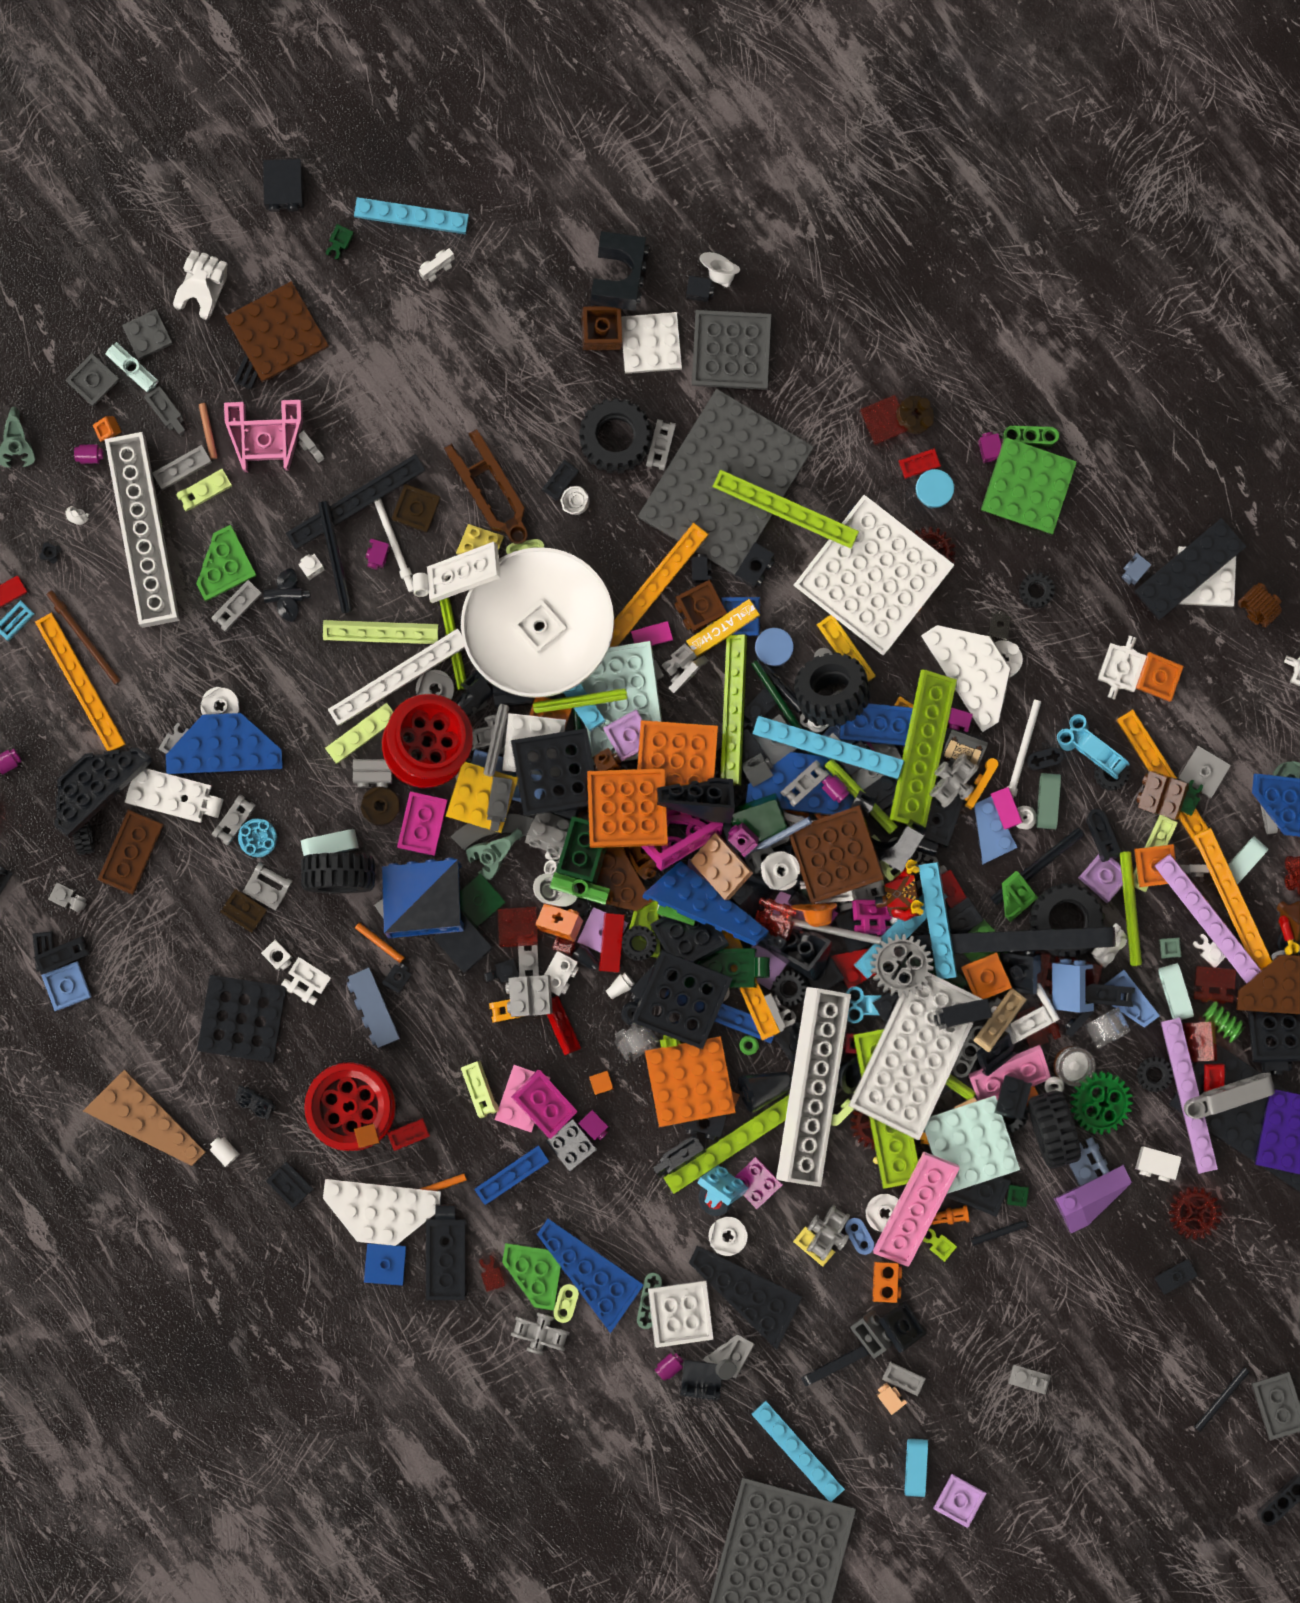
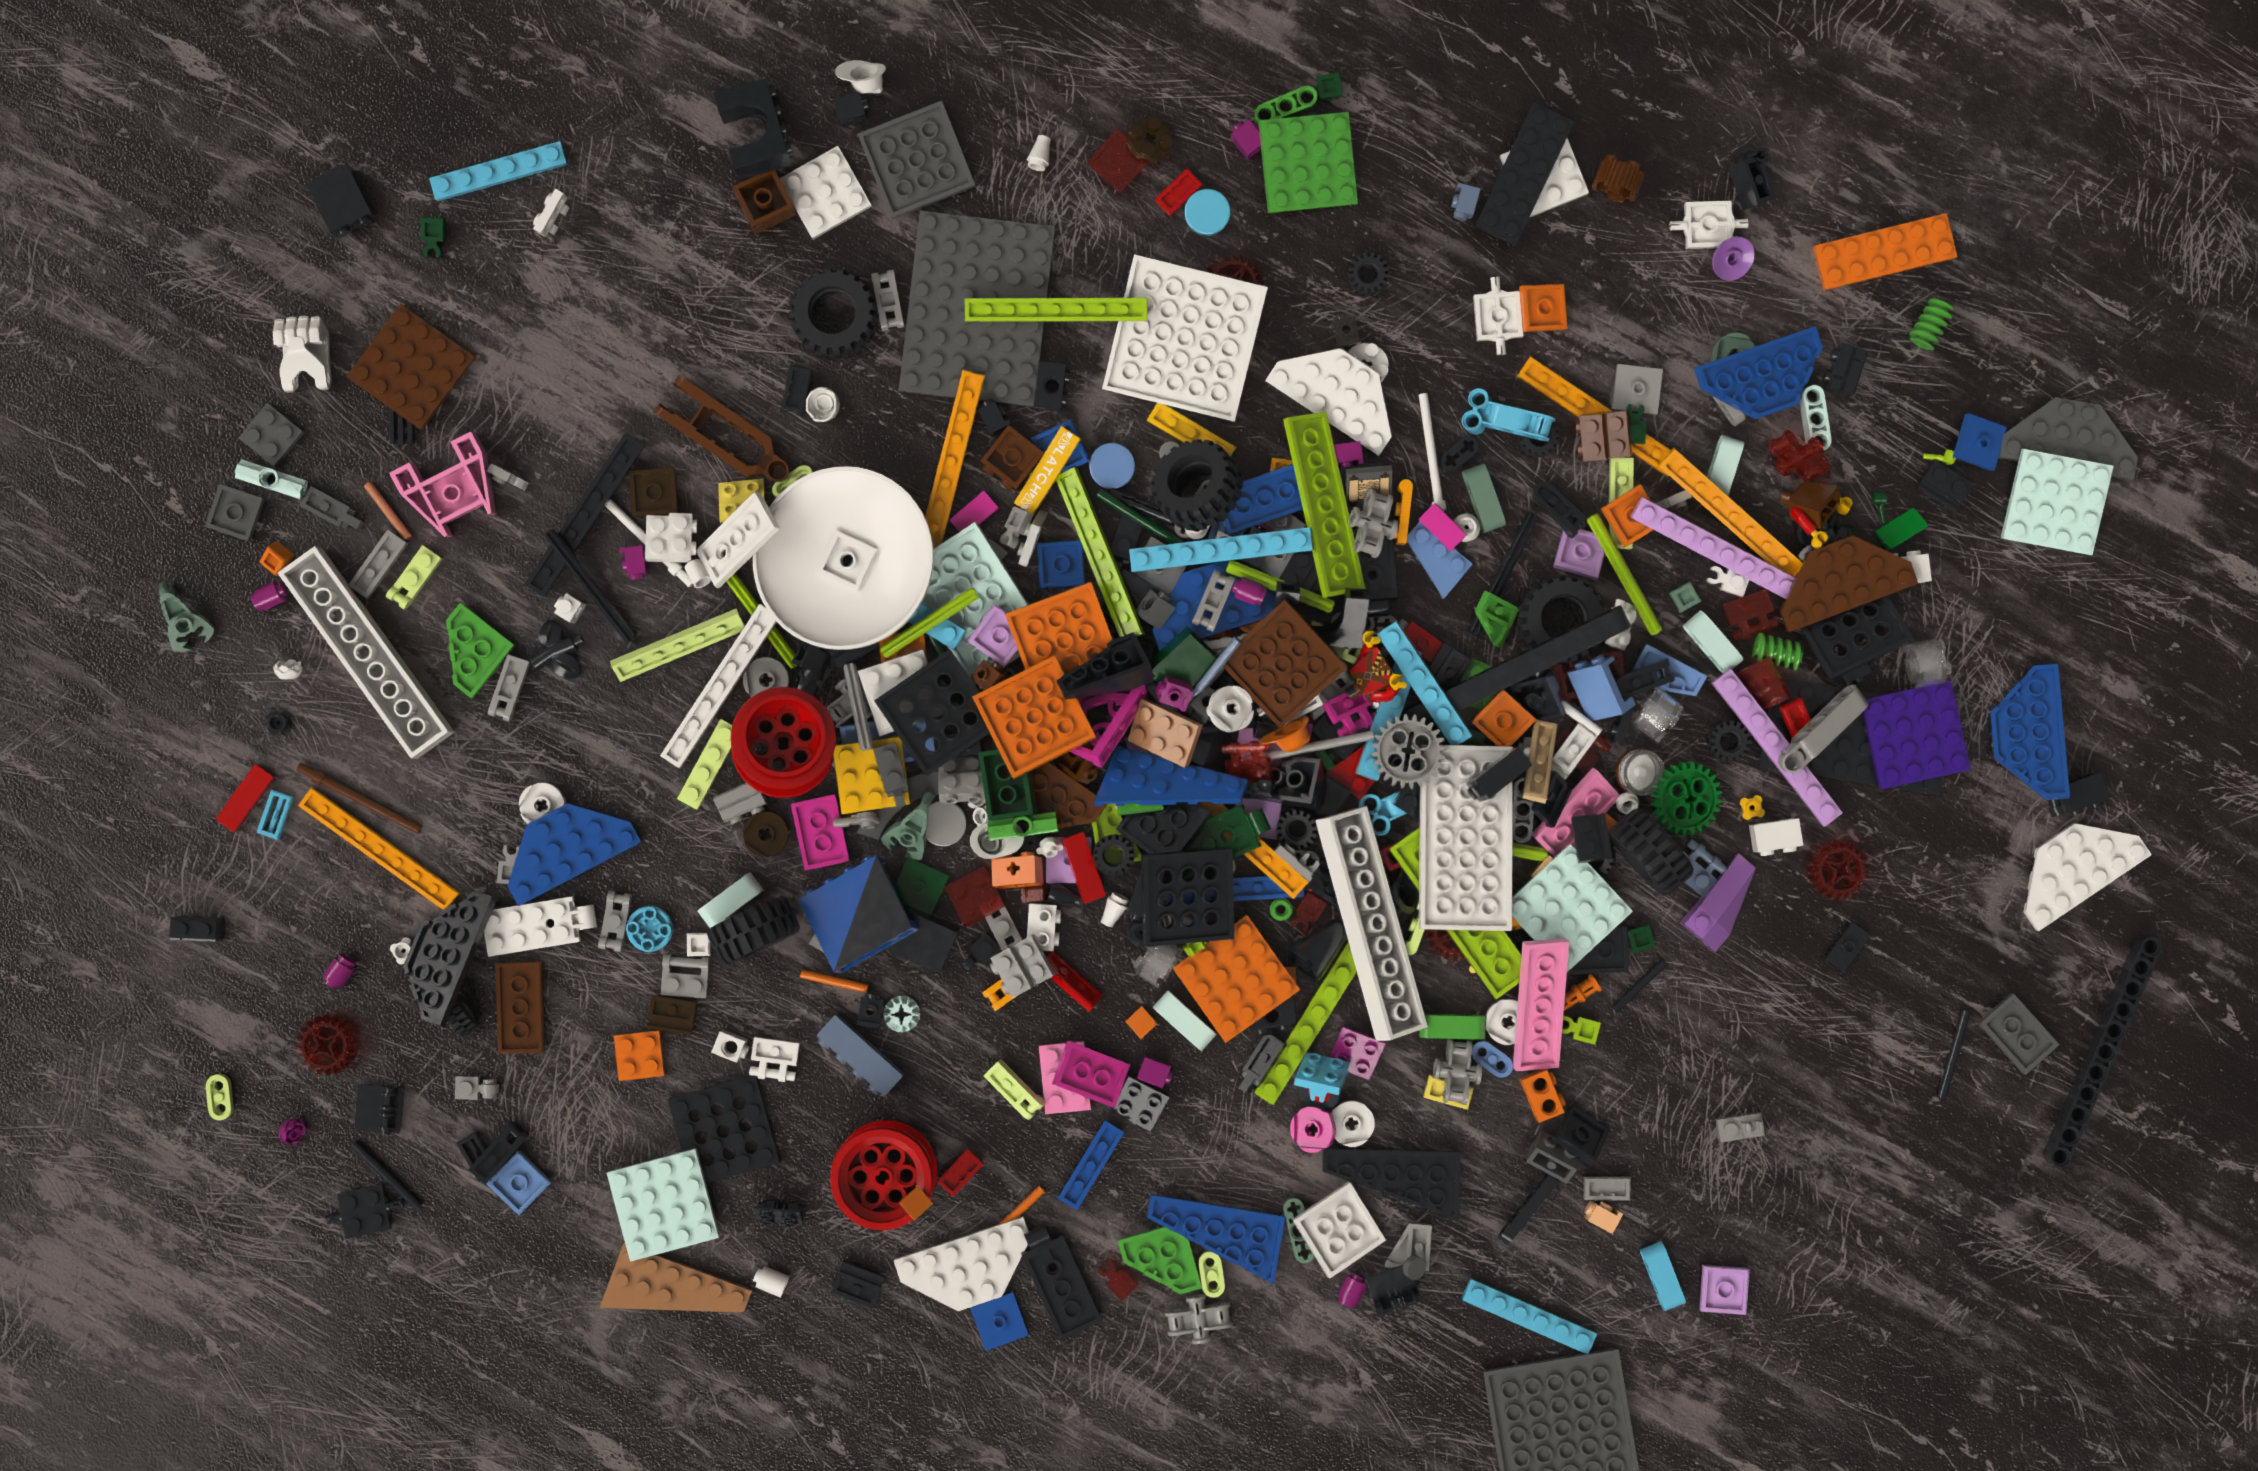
camera: 25 degrees left, 5 degrees up
none -> white plate [390,937,412,964]
none -> light aqua plate [607,1148,720,1262]
none -> orange plate [614,1030,665,1081]
none -> white plate [645,513,697,563]
none -> white tile [687,933,711,956]
none -> light grey plate [833,812,880,829]
none -> light aqua gear [883,996,920,1033]
none -> light grey tile [925,801,967,846]
none -> white cone [1027,135,1051,171]
none -> white plate [1036,837,1064,858]
none -> blue tile [1037,540,1085,589]
none -> light aqua beam [1153,990,1217,1051]
none -> plate [1290,1106,1336,1153]
none -> clear red plate [1291,891,1327,934]
none -> dark green plate [1313,749,1336,772]
none -> dark green plate [1316,73,1343,101]
none -> bright green beam [1419,1014,1486,1039]
none -> yellow plate [1740,795,1765,820]

